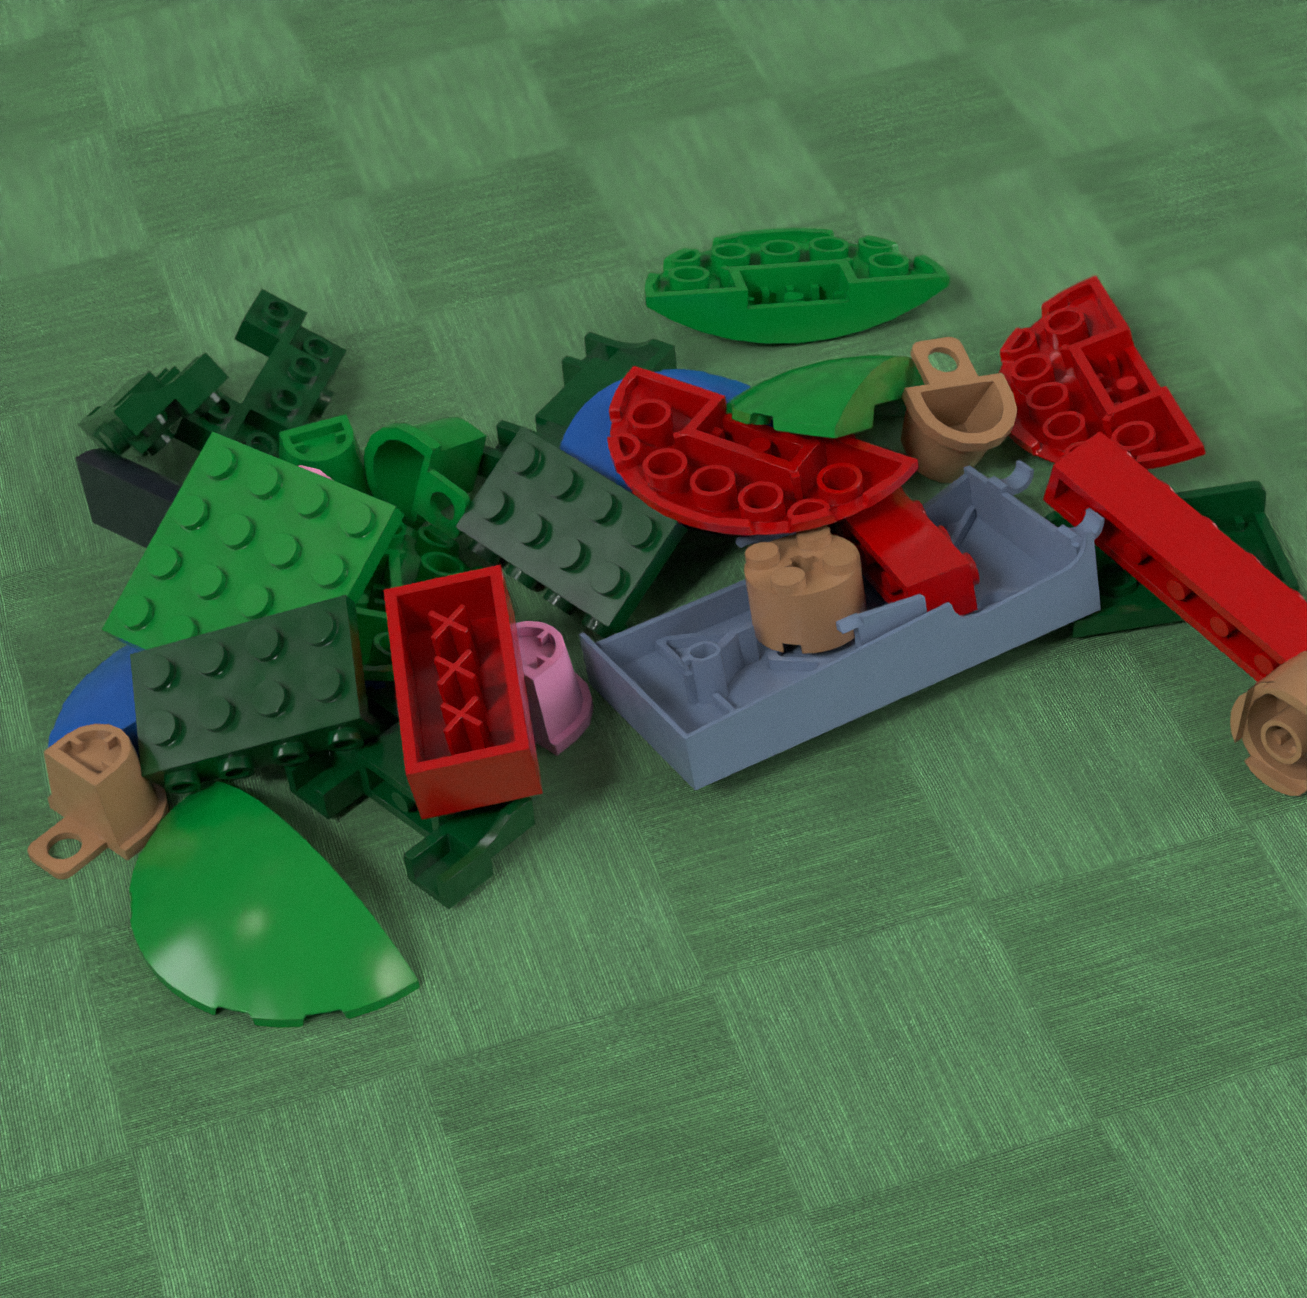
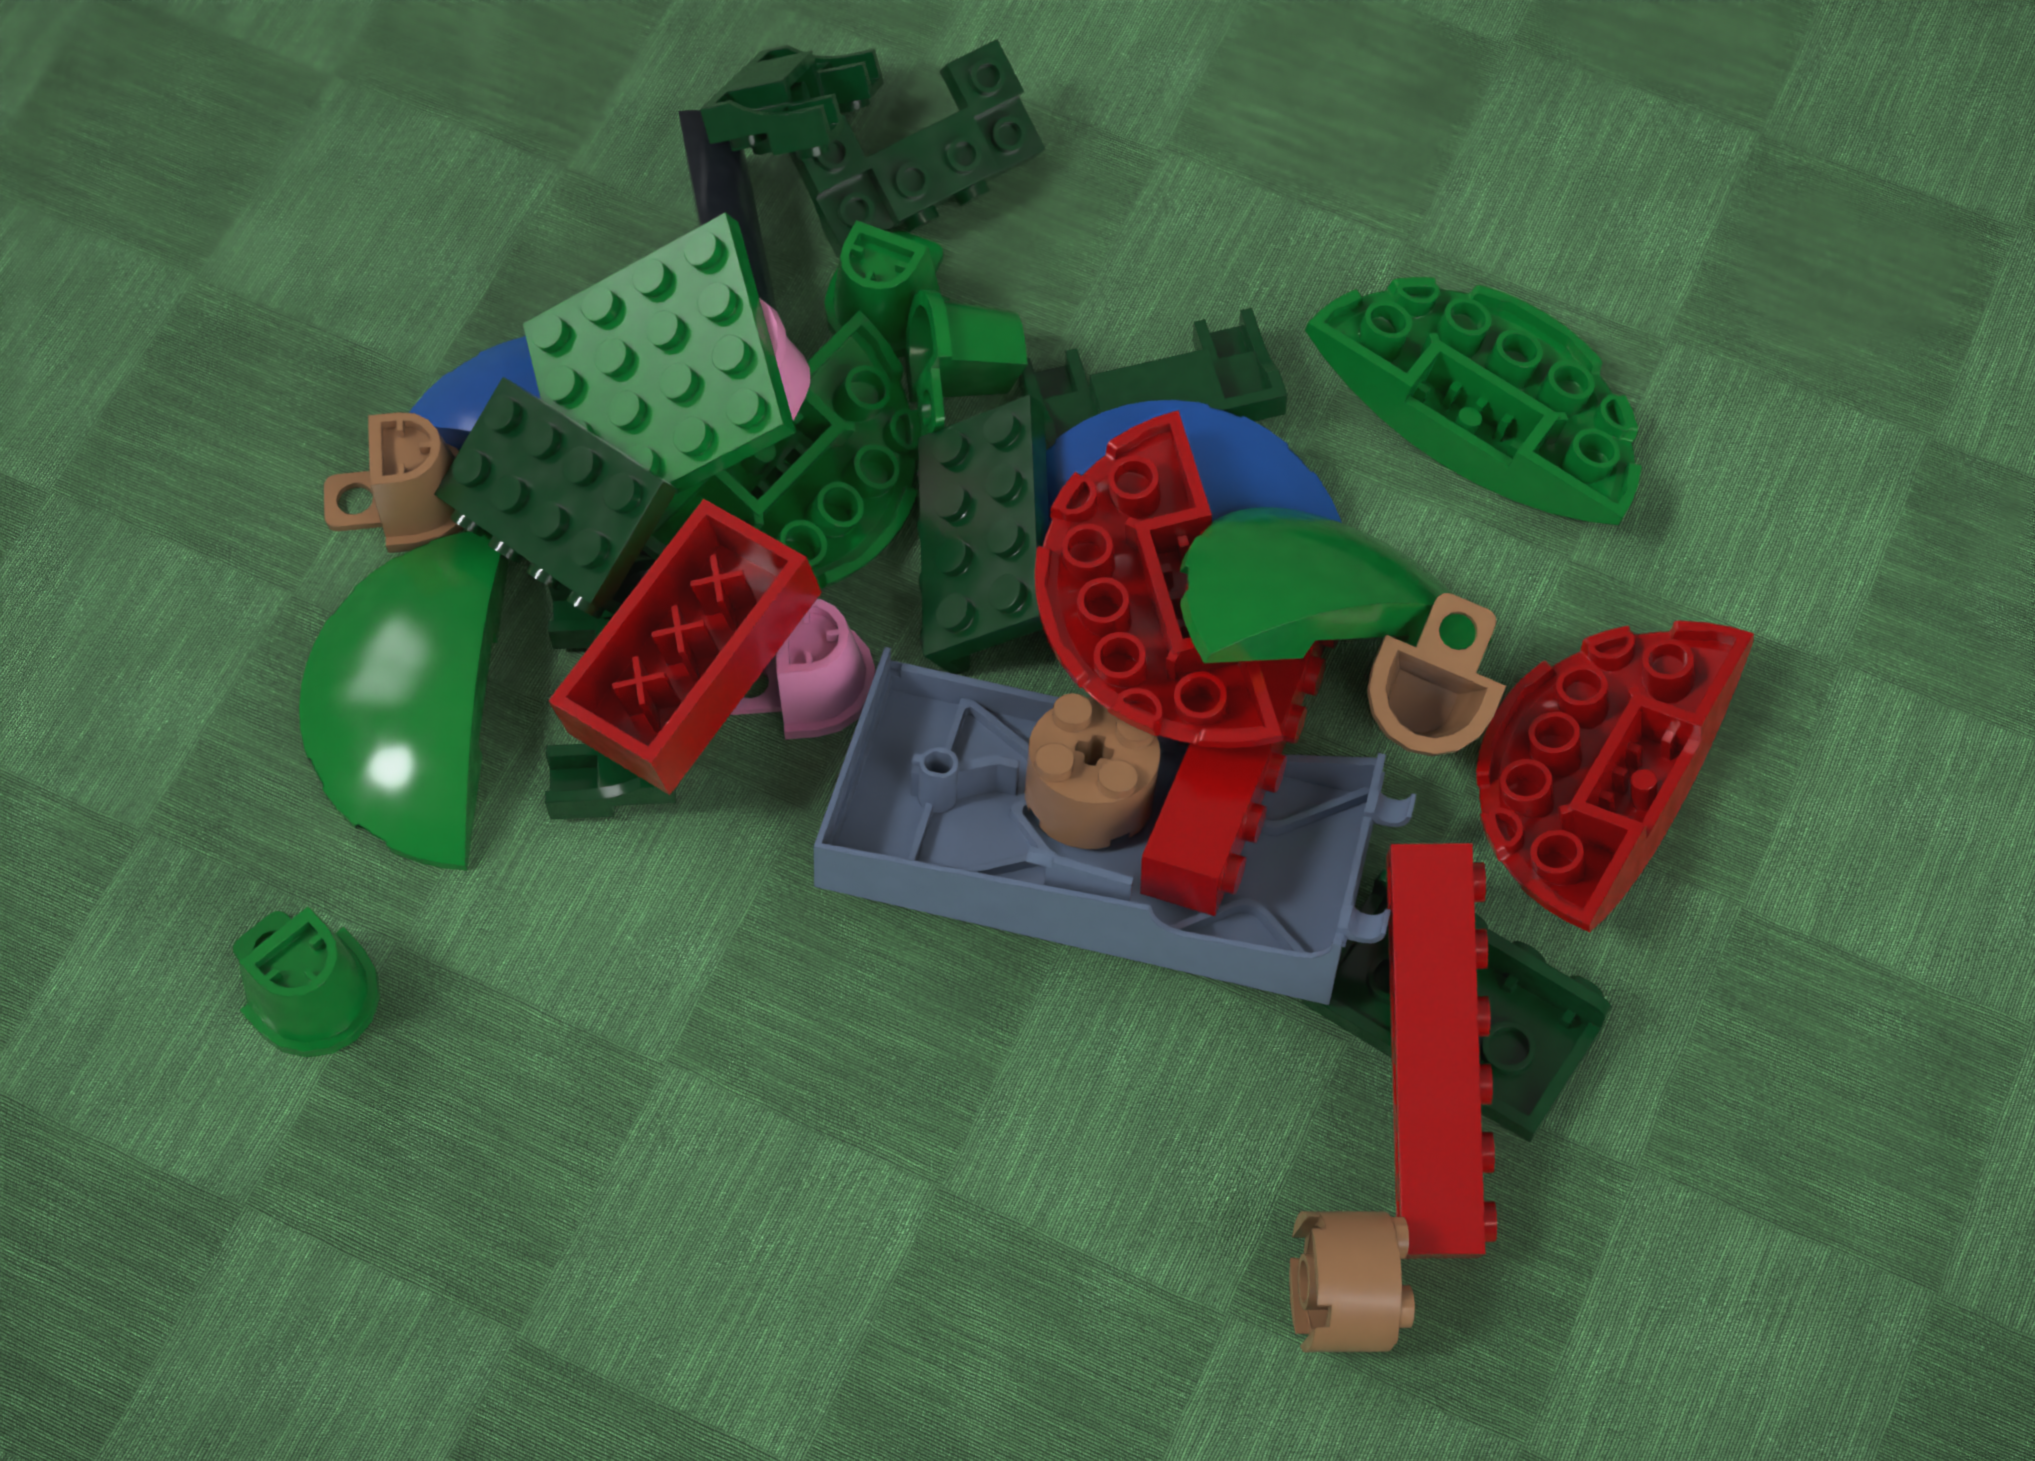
camera: 40 degrees right, 20 degrees up
none -> green container [233,906,380,1058]

